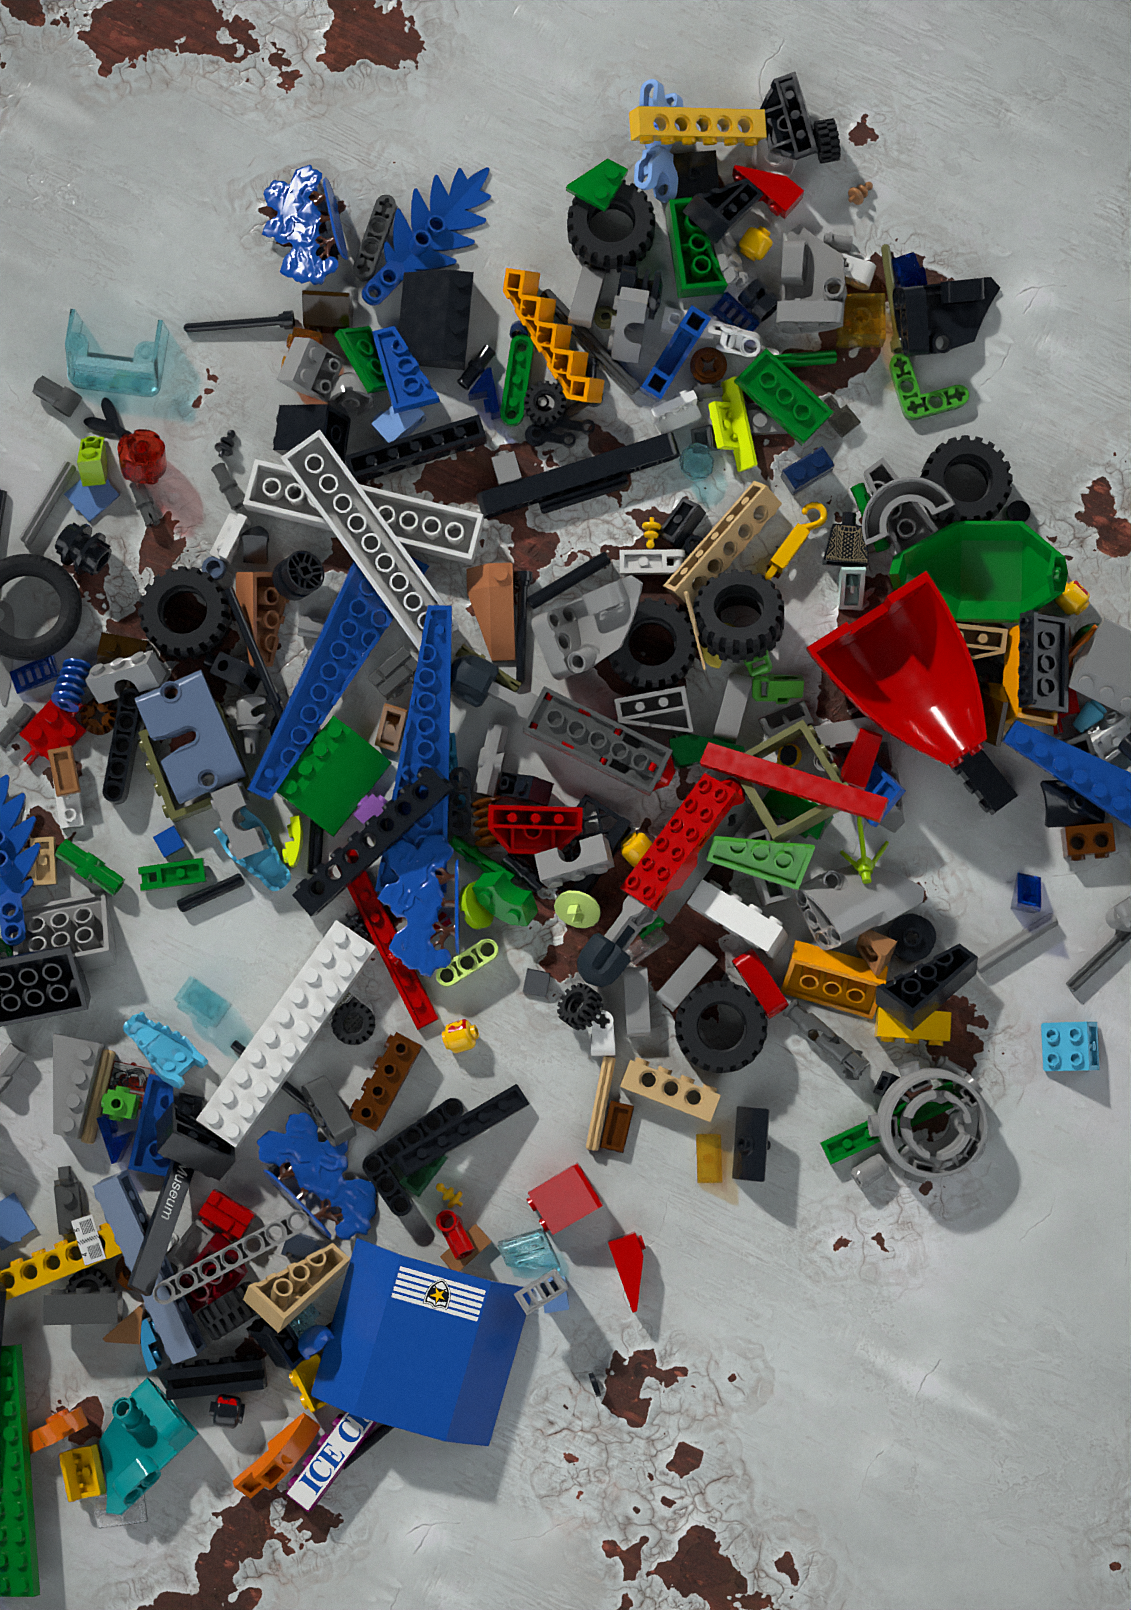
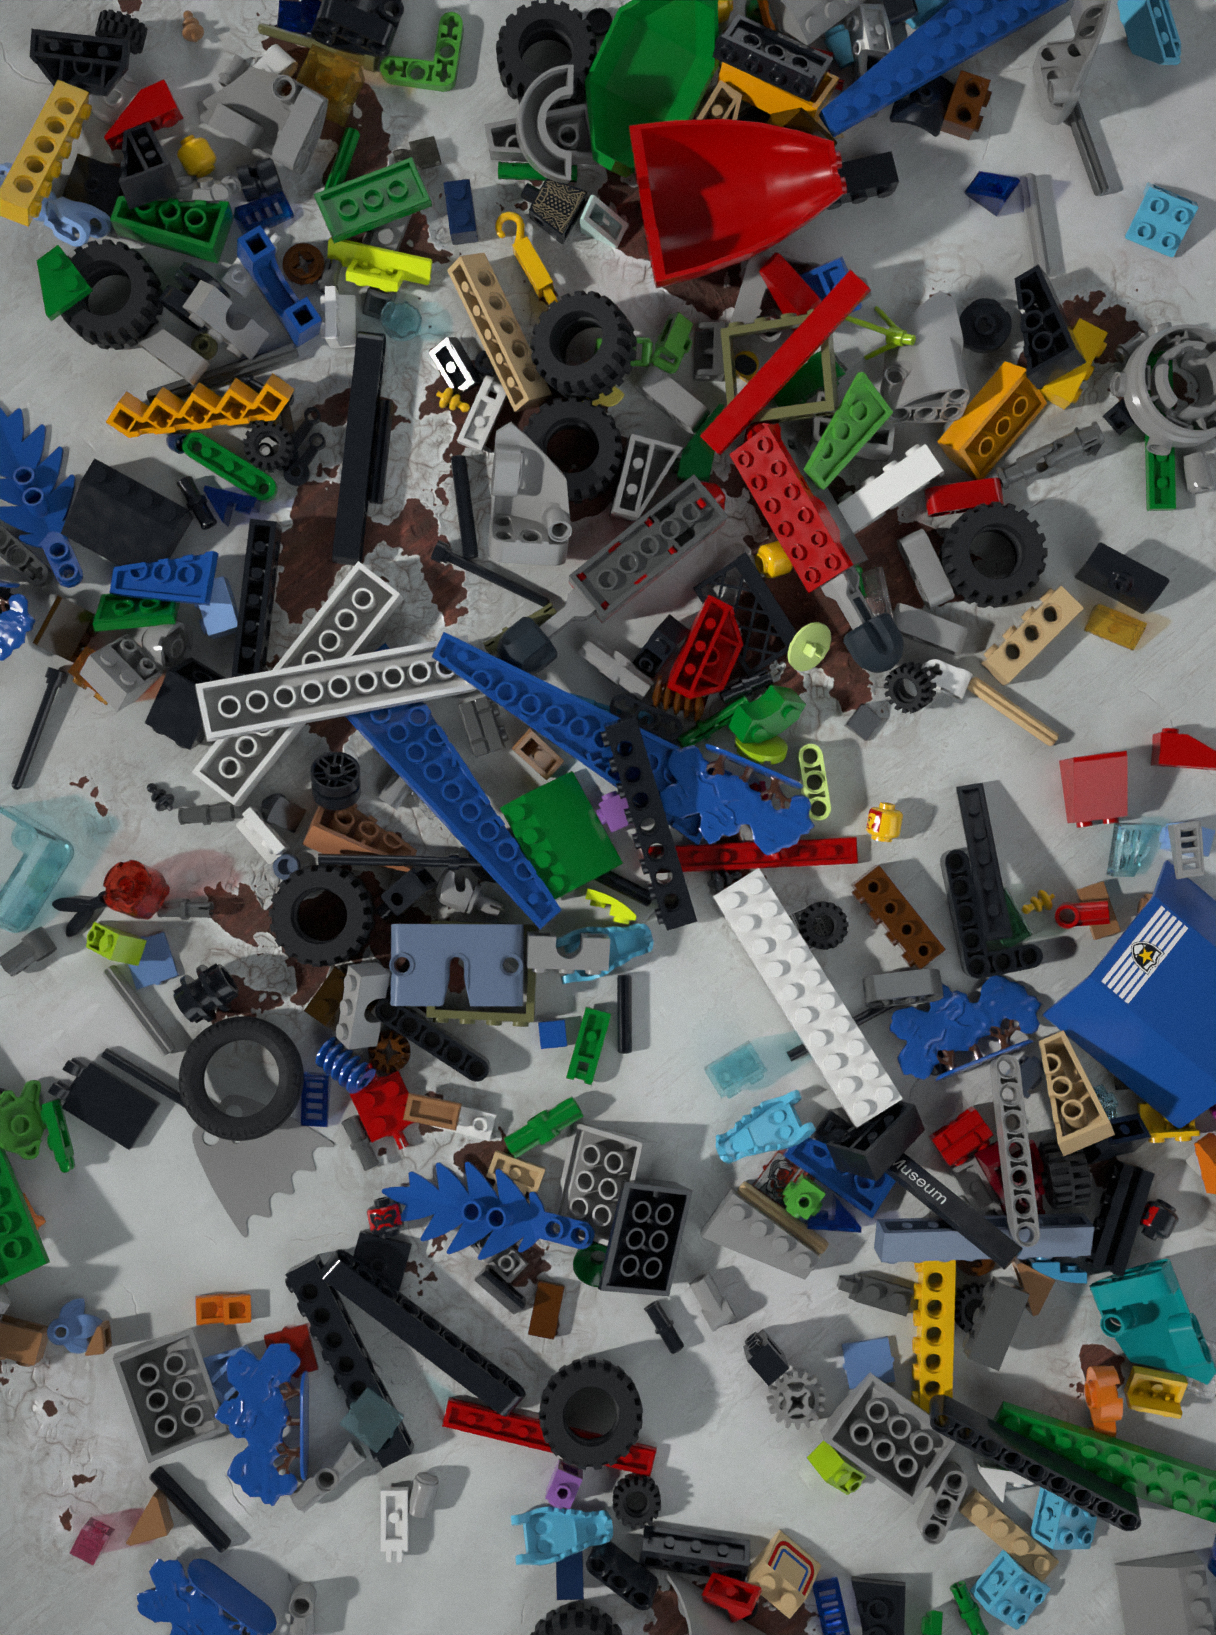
camera: 70 degrees left, 5 degrees up
white sticker [71,1214,106,1265] -> none
blue hair [298,1325,334,1360] -> none
nougat wedge [466,563,515,661] -> none
light grey brick [492,450,522,486] -> none
light grey arch [534,834,615,888] -> none
reddish brown tile [600,1100,634,1153] -> none
tan piece [684,591,706,670] -> none
white piece [716,324,763,357] -> none
medium nougat slope [856,929,897,975] -> none

